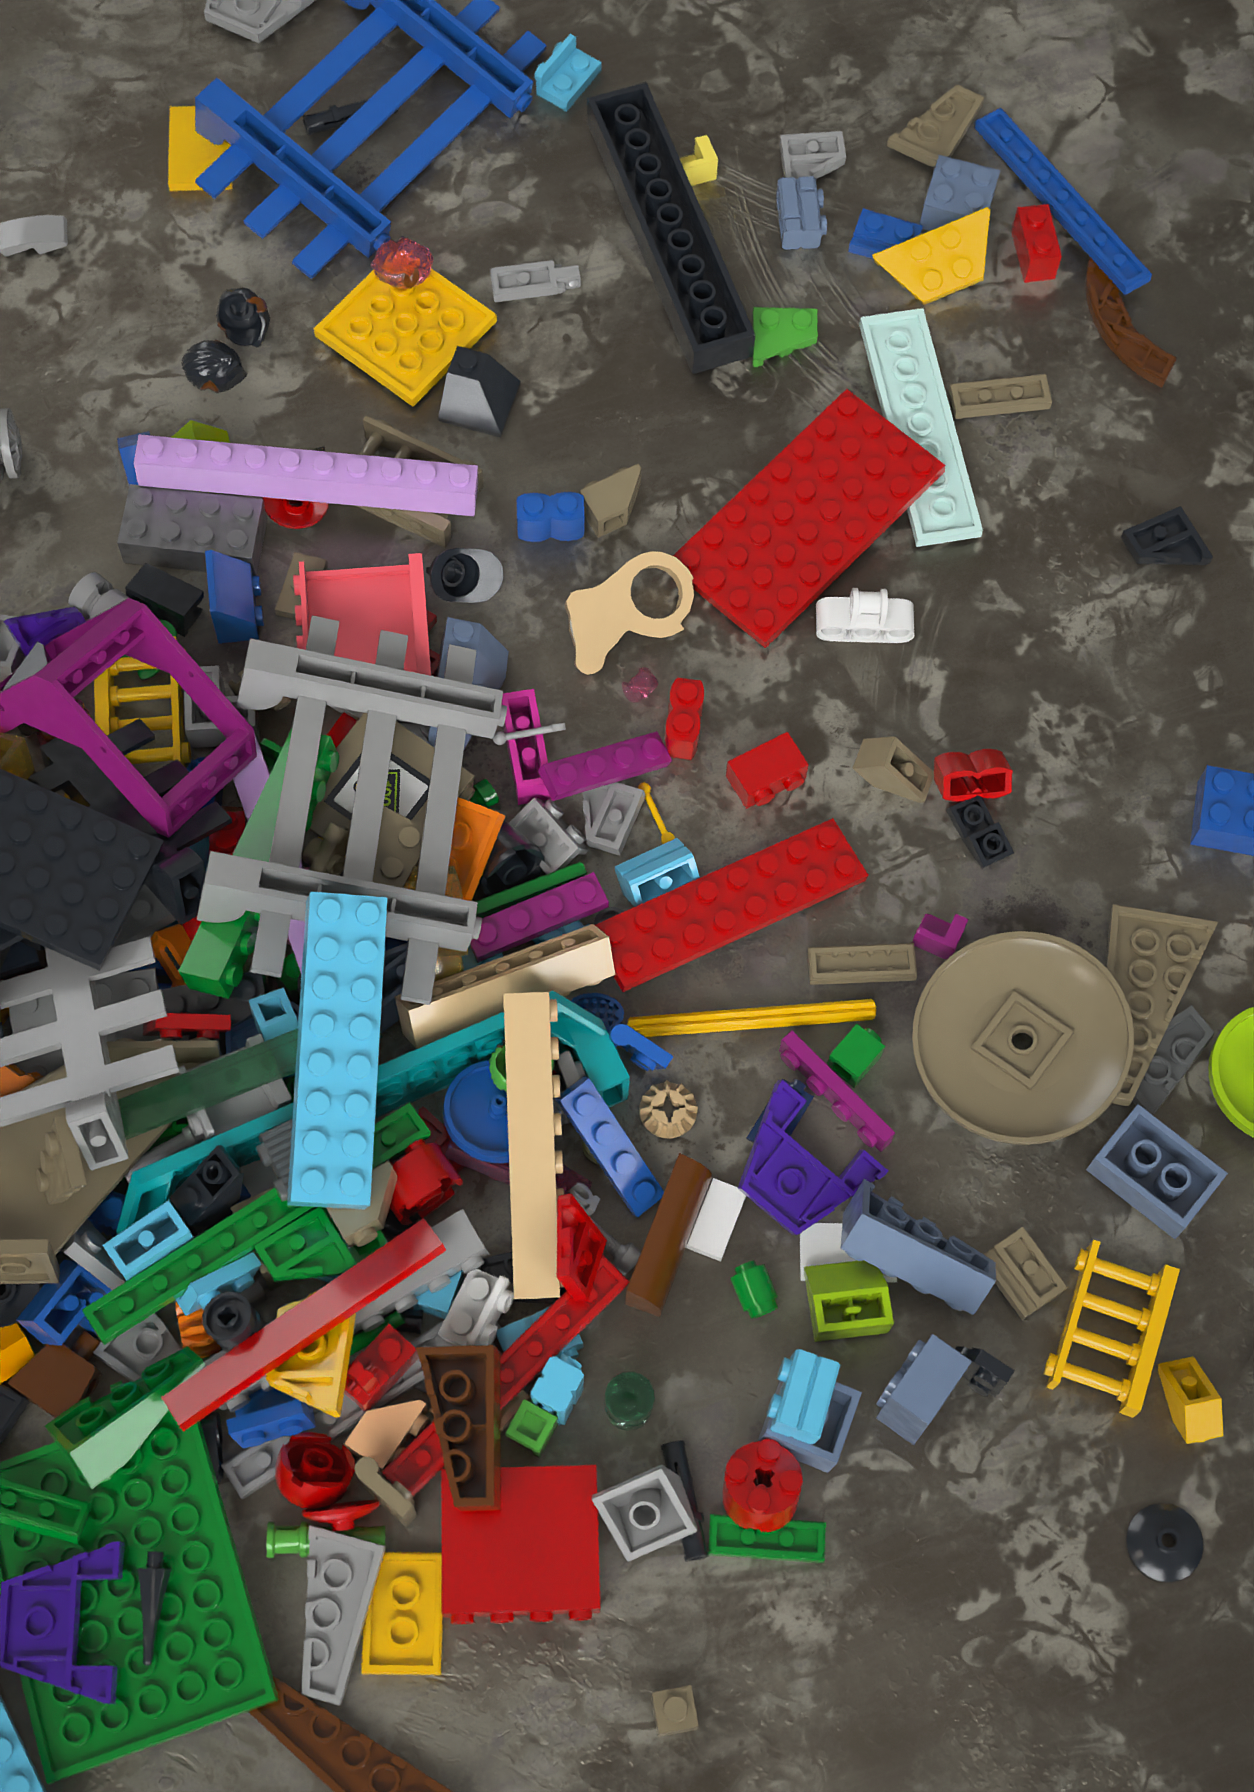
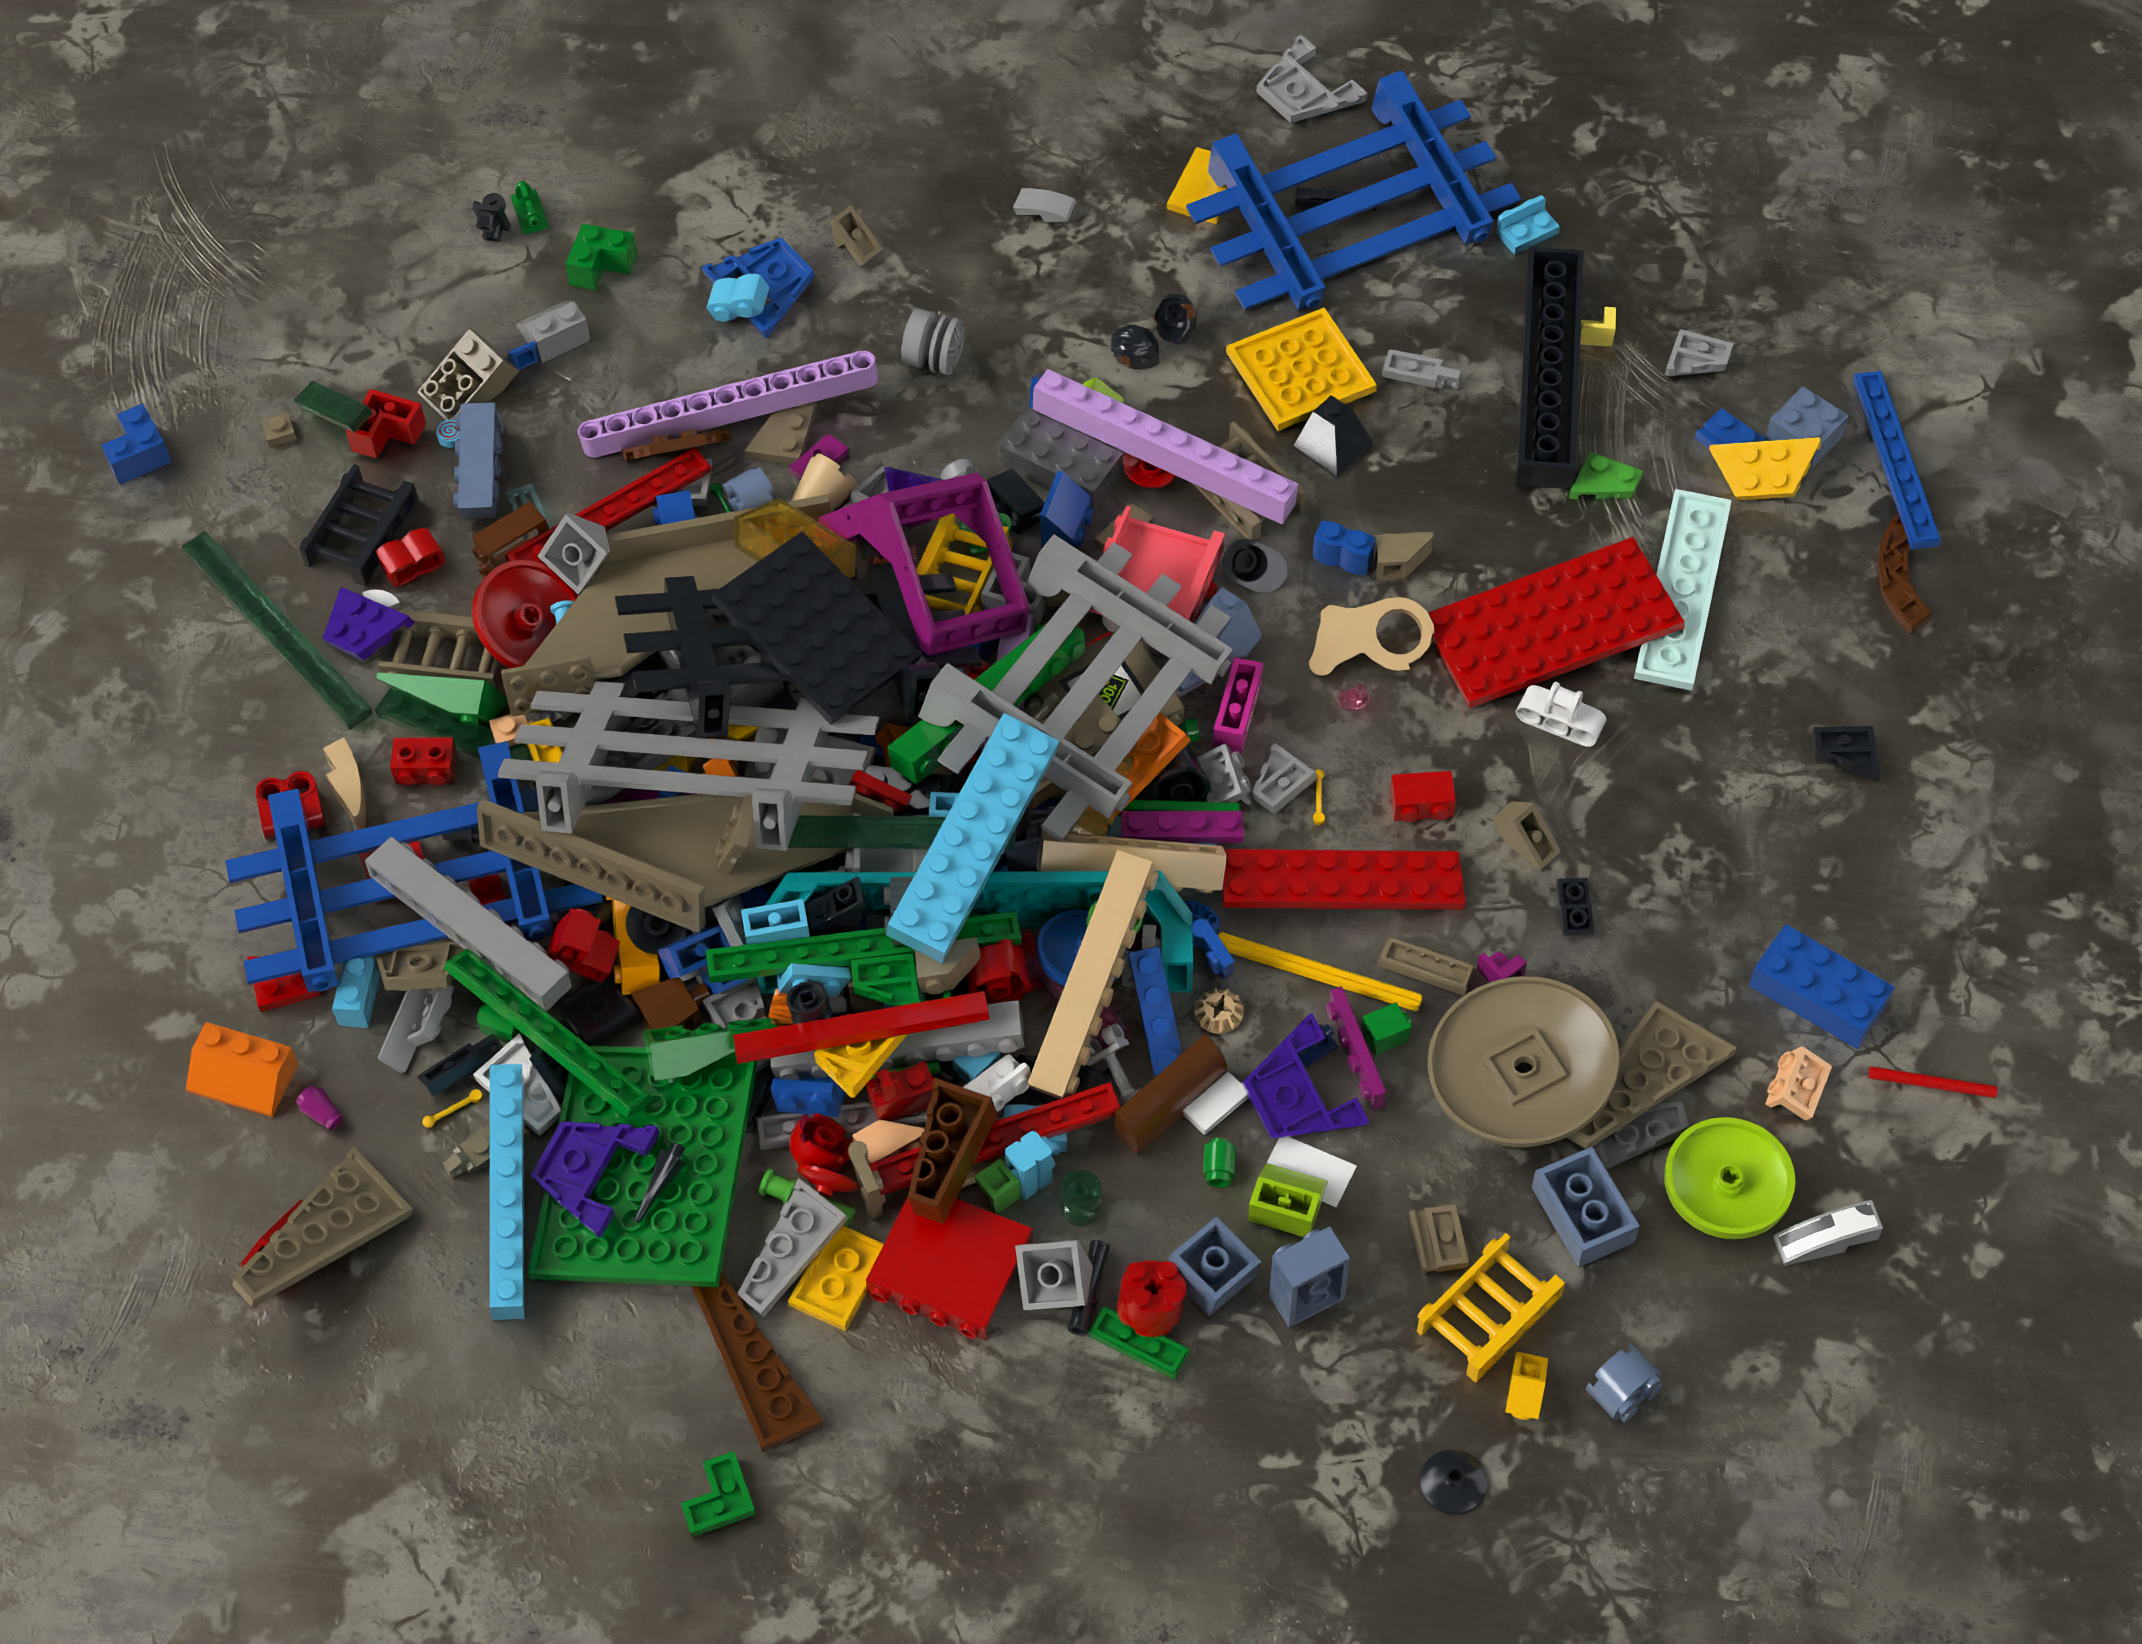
camera: 30 degrees right, 10 degrees down
clear pink hair [370,236,433,289] -> none
light grey hinge [493,723,566,745] -> none
magenta plate [538,731,672,801] -> none
red wing [556,1193,607,1301] -> none
medium azure brick [614,838,700,907] -> none
dark tan brick [650,1685,699,1737] -> none
red brick [664,677,704,760] -> none
medium azure brick [767,1349,841,1444] -> none
sand blue brick [776,176,827,250] -> none
sand blue wedge [840,1179,996,1315] -> none
dark tan wing [887,85,985,168] -> none
red brick [934,749,1013,802] -> none
dark tan plate [949,374,1052,419] -> none
black wing [955,1346,1015,1397] -> none
red brick [1011,204,1062,283] -> none

